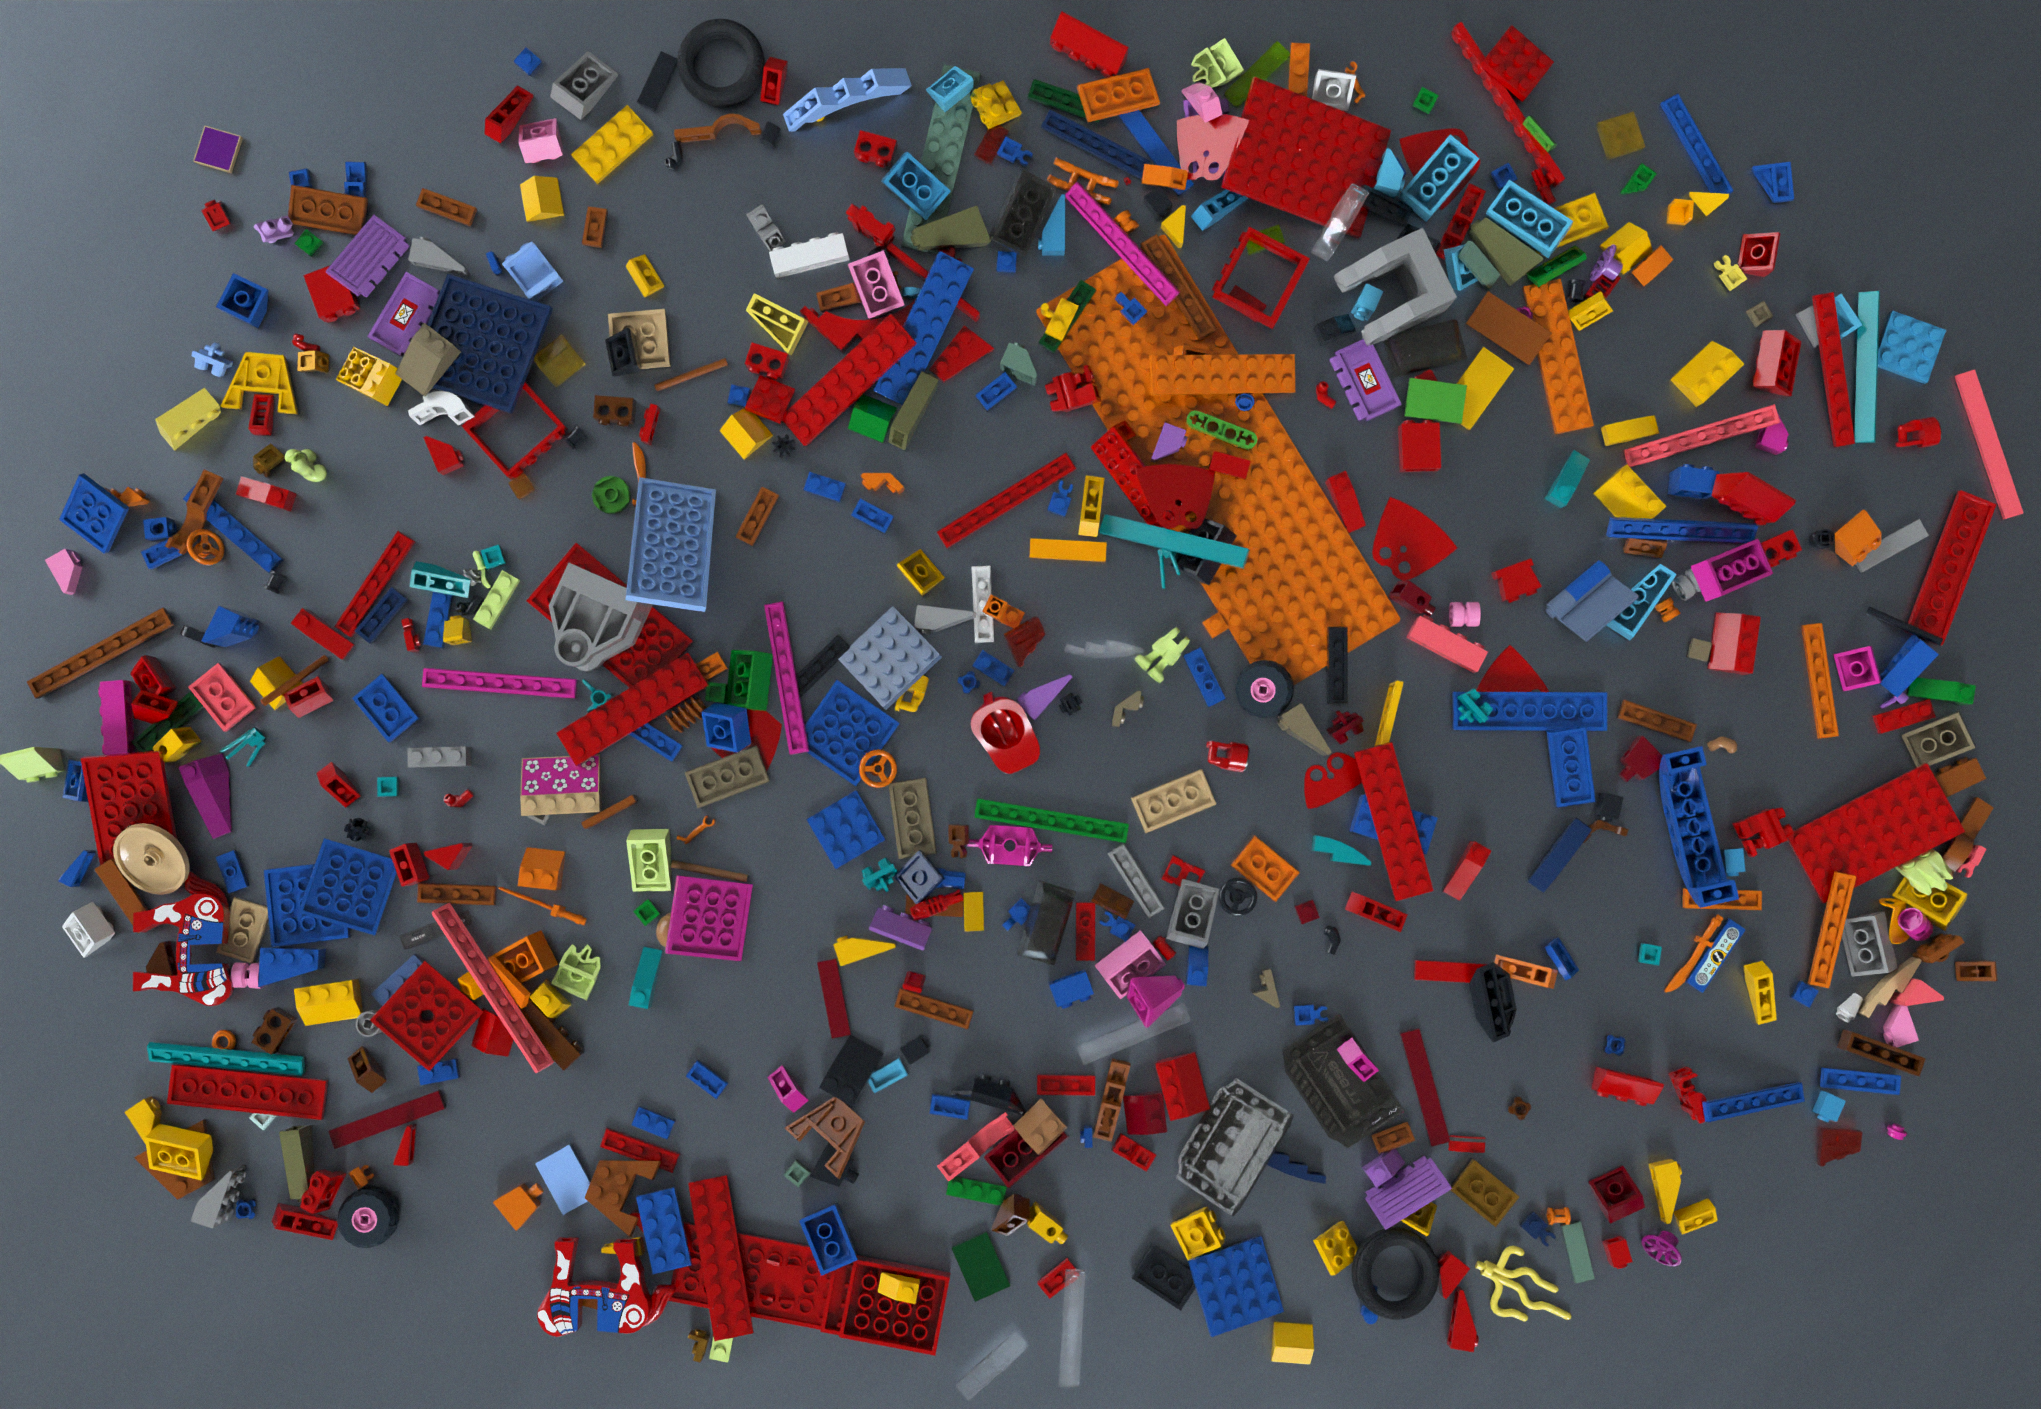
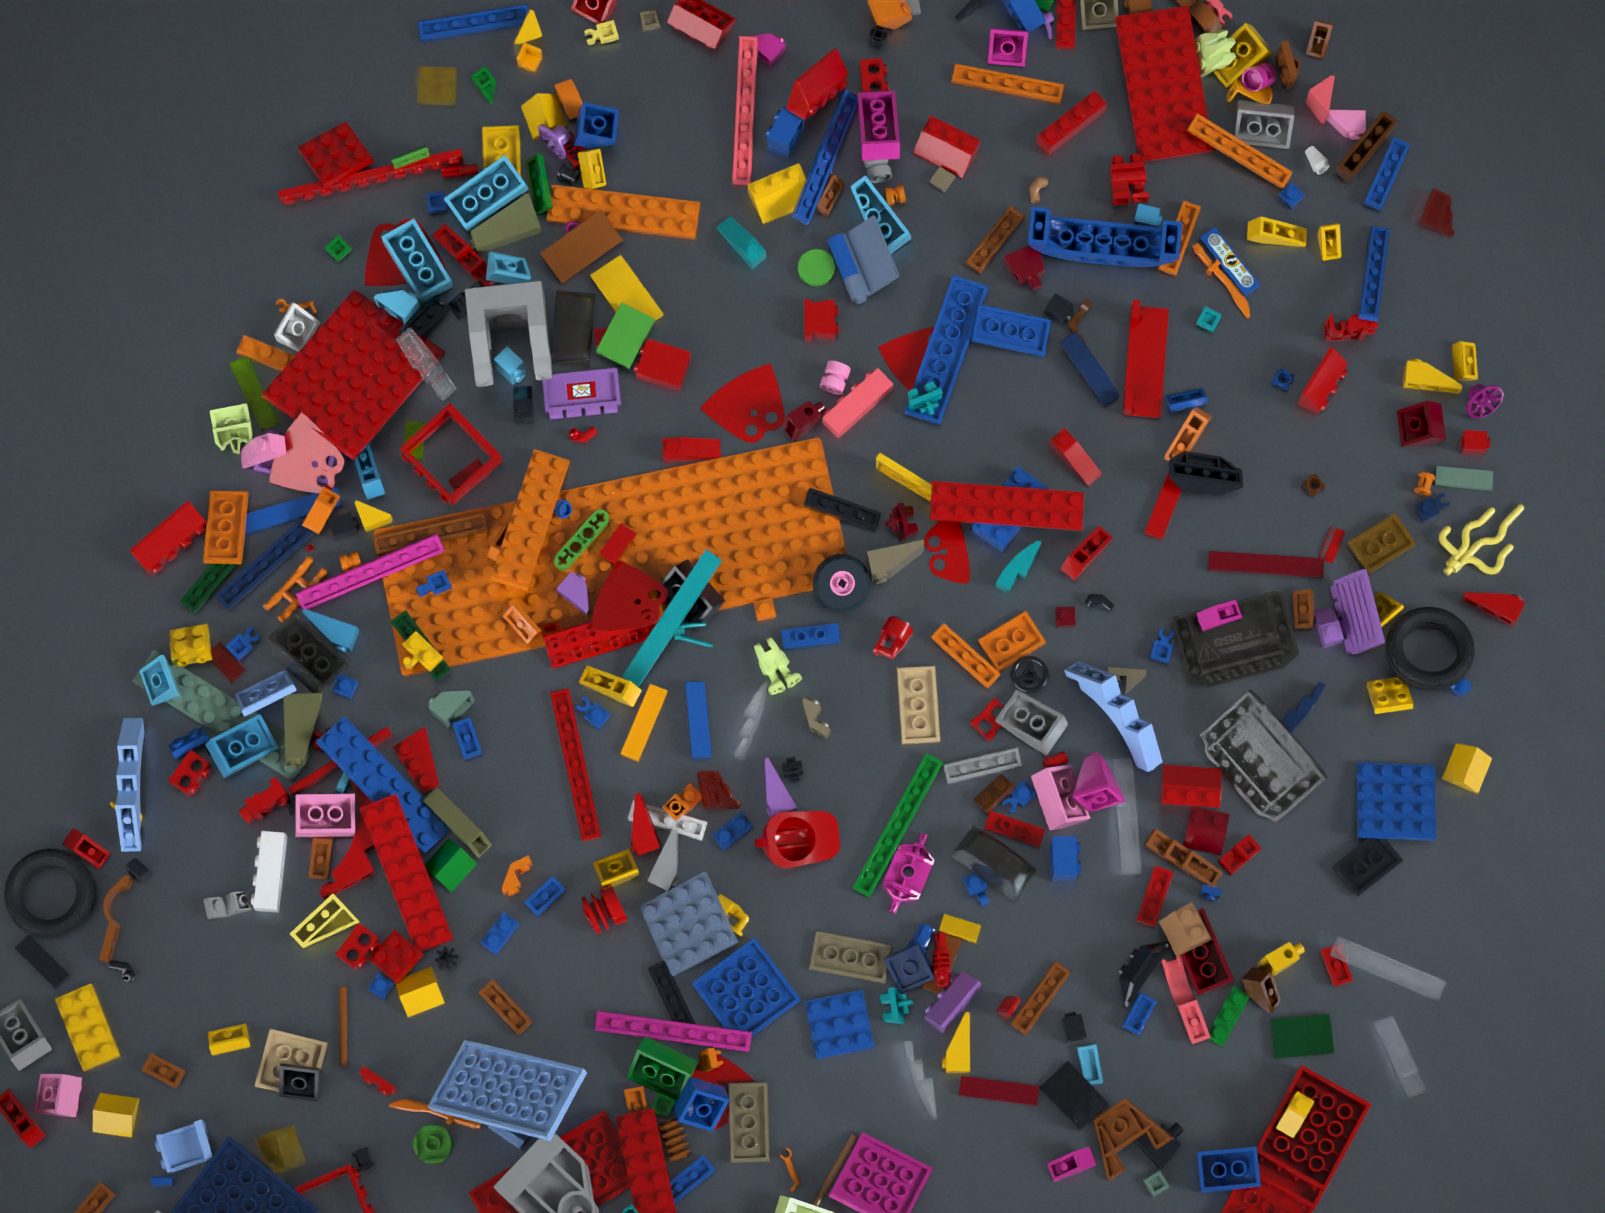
camera: 65 degrees left, 10 degrees down
reddish brown brick [593,395,636,427] -> none
orange piece [859,749,897,788] -> none
reddish brown plate [948,824,969,858] -> none
blue plate [958,671,980,694] -> none
red hips [1045,365,1102,412] -> none
yellow plate [1170,1206,1226,1260] -> none
blue slope [1185,945,1209,987] -> none
red slope [1437,1251,1470,1299] -> none
sand green tile [1458,241,1500,290] -> none
yellow slope [1601,415,1659,446] -> none
yellow slope [1670,341,1744,407] -> none
dark azure brick [1812,1090,1846,1123] -> none
tan slope [1857,957,1922,1018] -> none
dark pink plate [1887,1123,1907,1140] -> none
none -> blue plate [169,726,209,759]
none -> light blue tile [235,669,296,717]
none -> orange plate [503,602,541,645]
none -> blue slope [574,102,619,149]
none -> red wheel [581,884,628,935]
none -> red slope [630,792,662,856]
none -> blue slope [685,682,712,760]
none -> orange tile [698,1048,723,1072]
none -> bright green tile [798,249,835,287]
none -> clear slope [904,1041,937,1120]
none -> orange plate [931,623,1001,689]
none -> red brick [1037,90,1107,156]
none -> light blue arch [1064,661,1162,772]
none -> red bracket [1123,300,1169,418]
none -> yellow slope [1317,223,1341,261]

